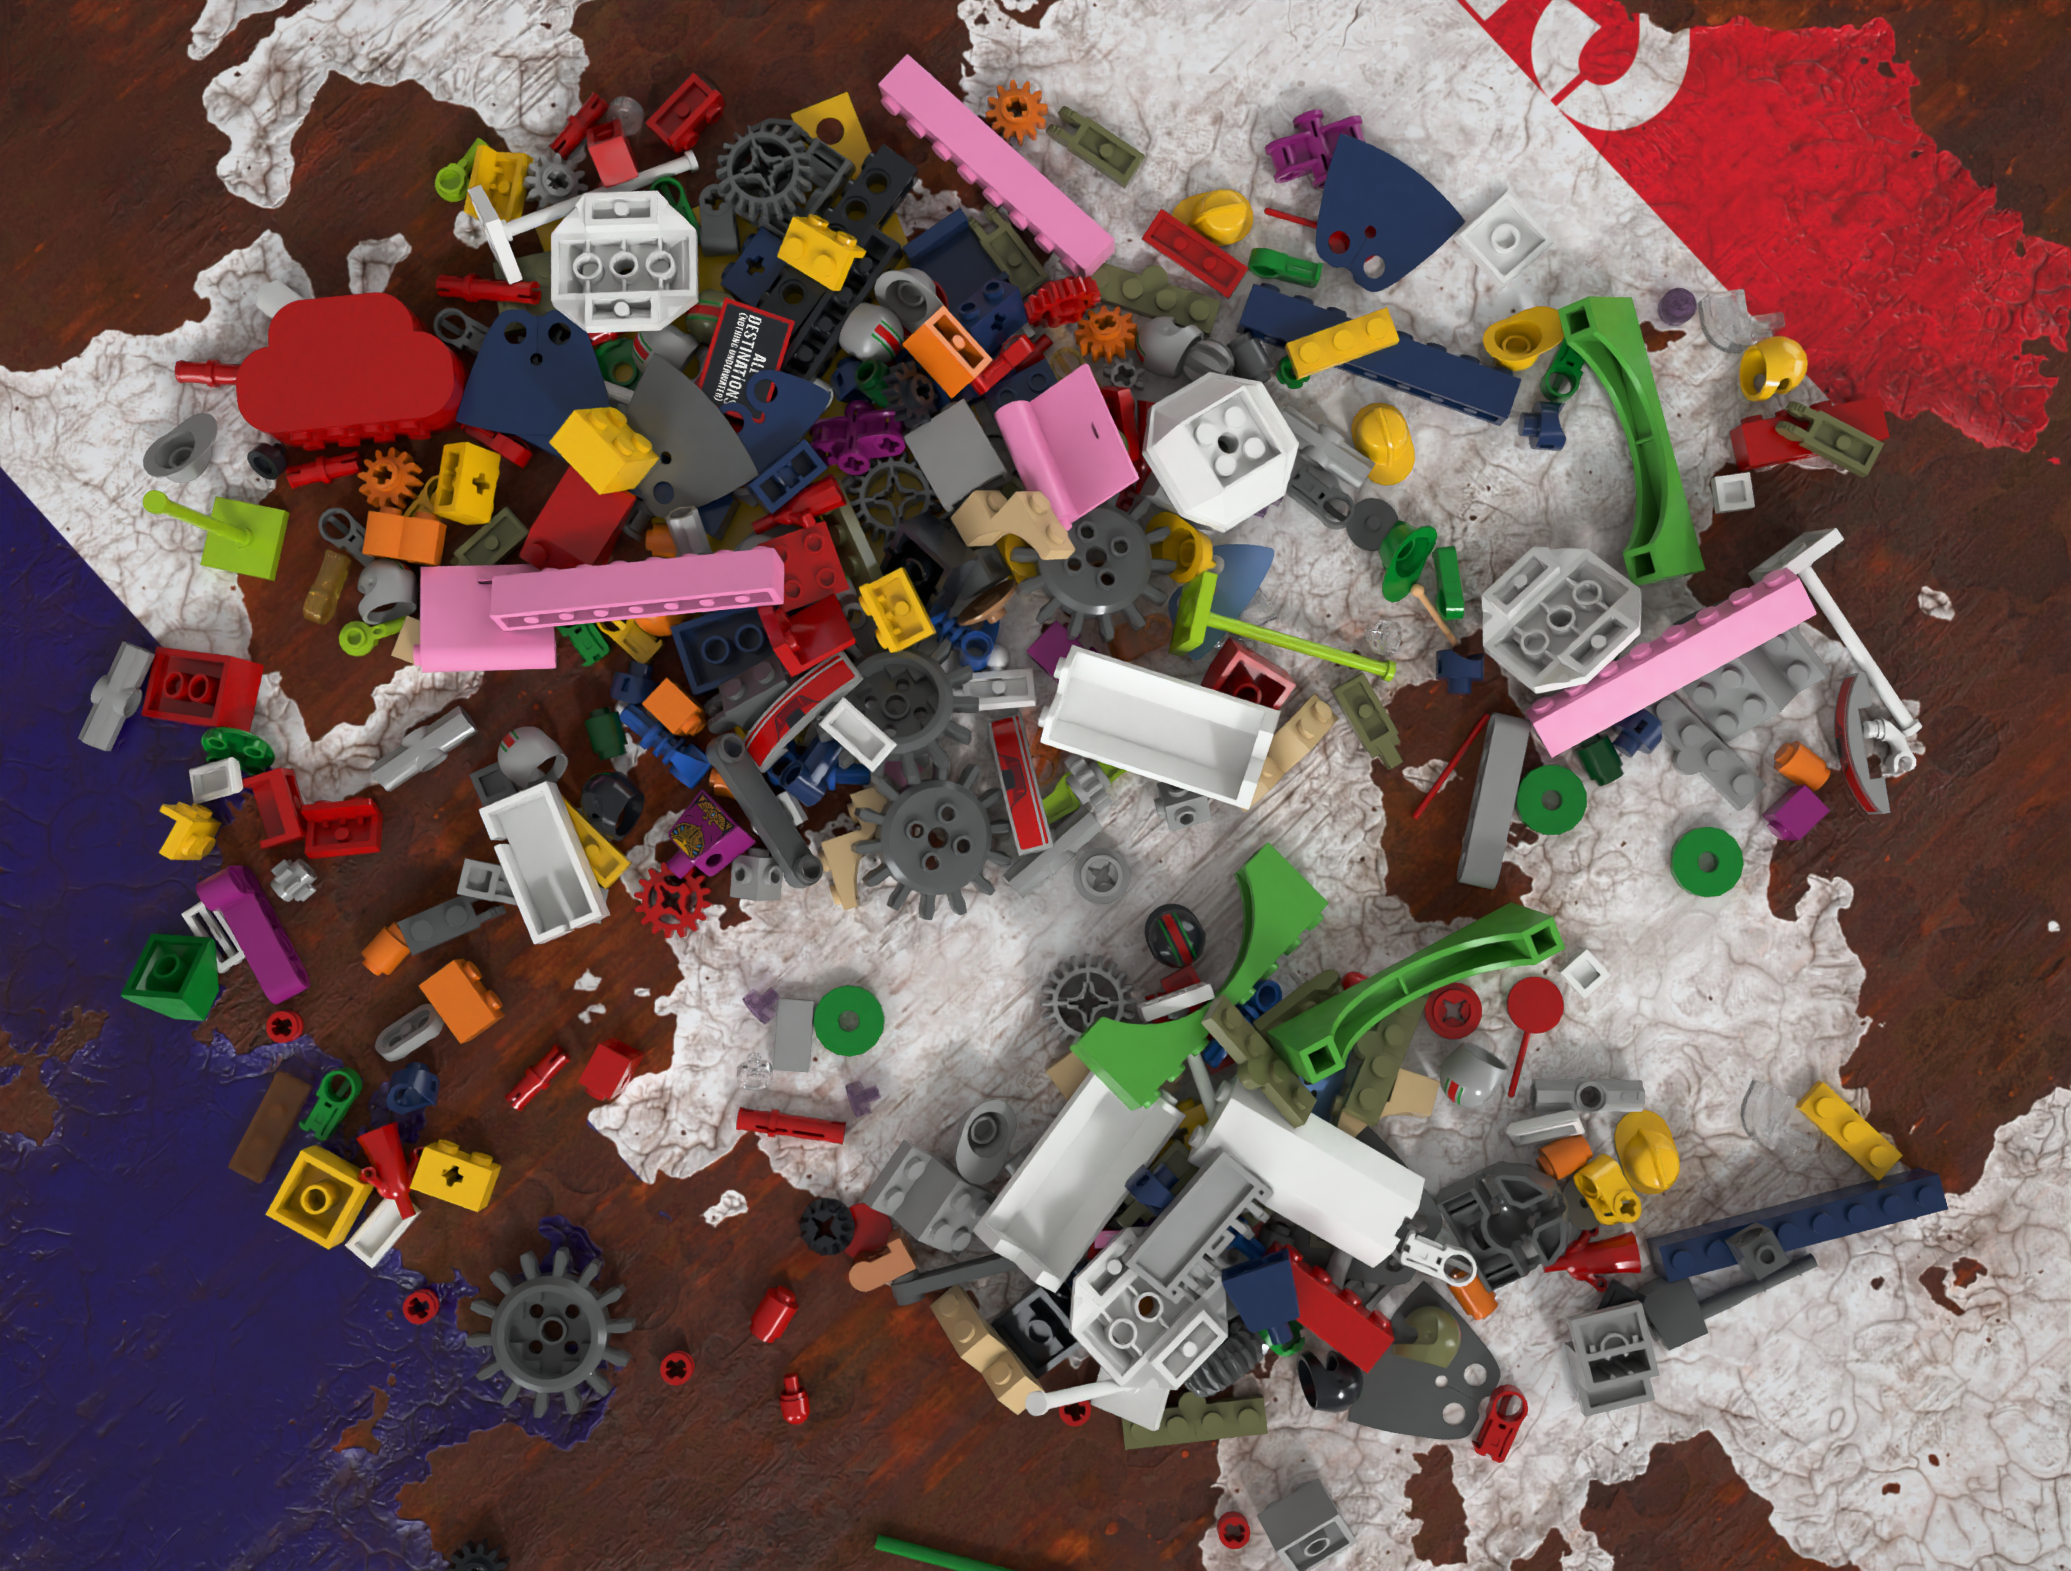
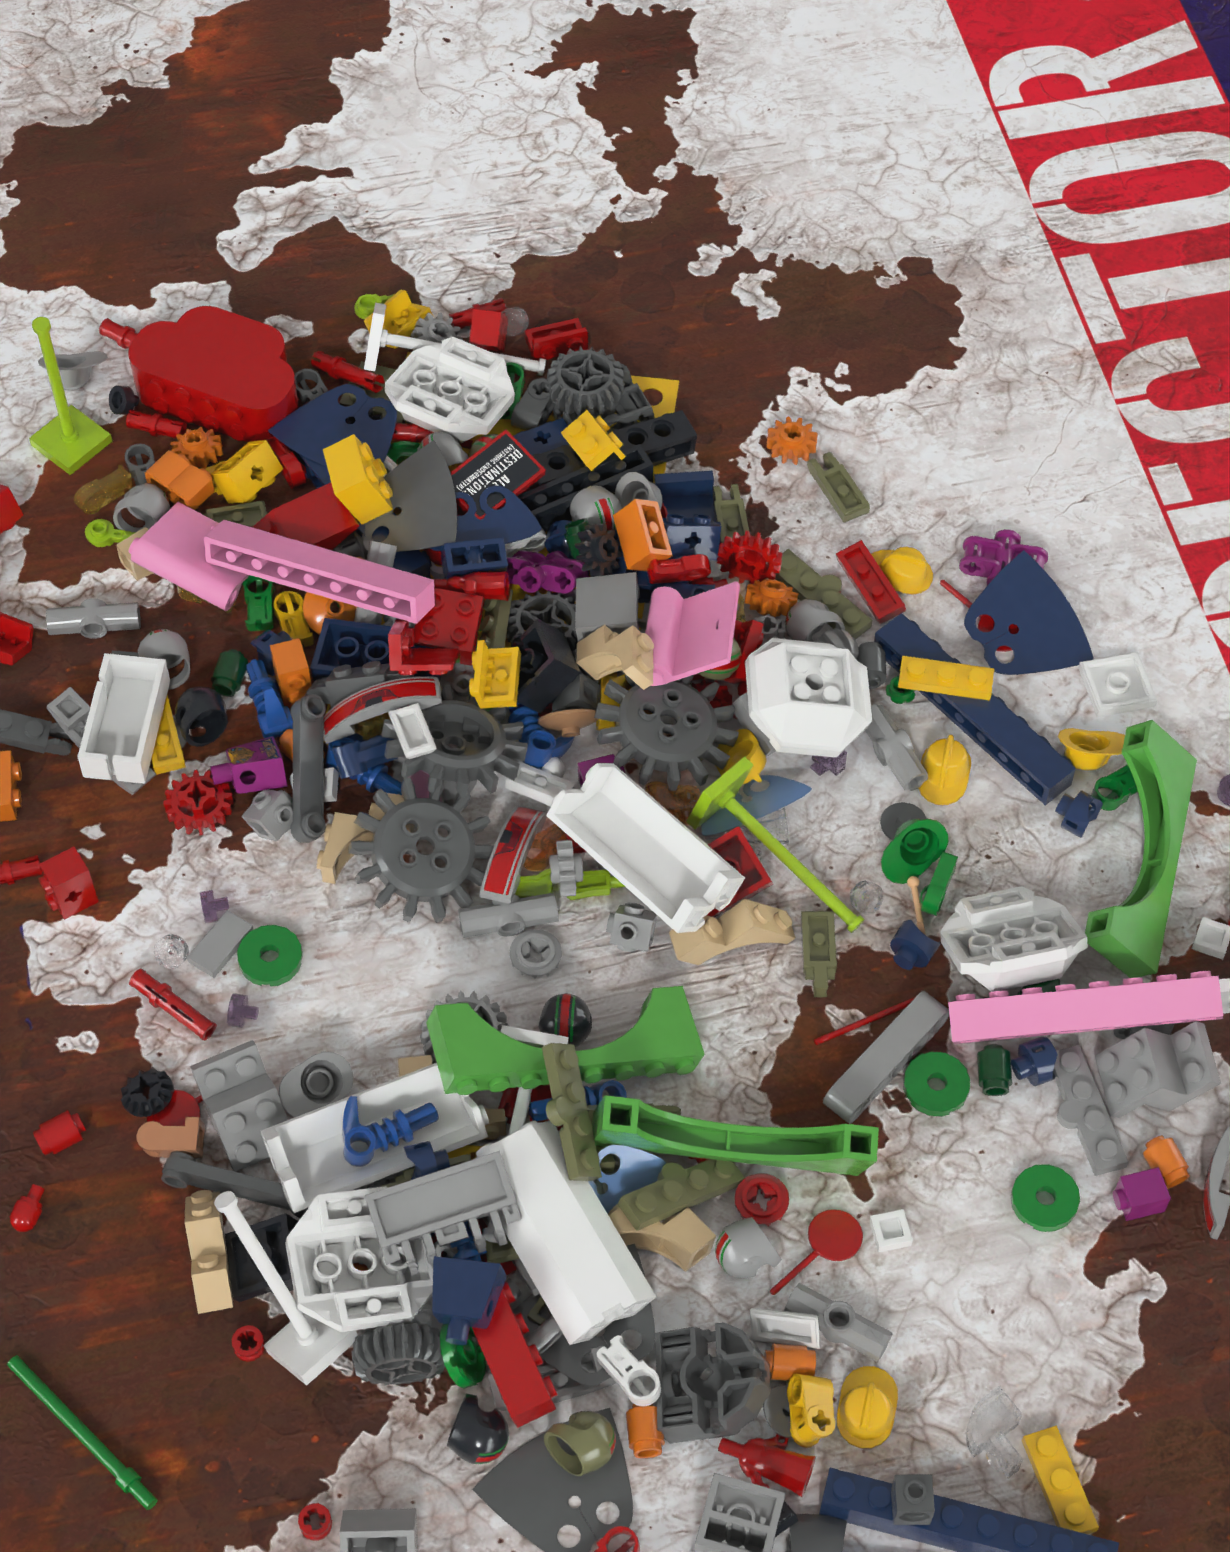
camera: 30 degrees right, 30 degrees down
bright pink brick [878,54,1115,279] -> none
olive hinge [1122,1389,1268,1450] -> none
green piece [1247,248,1323,288] -> none
dark grey piece [1286,465,1355,530] -> none
none -> blue piece [342,1096,439,1167]

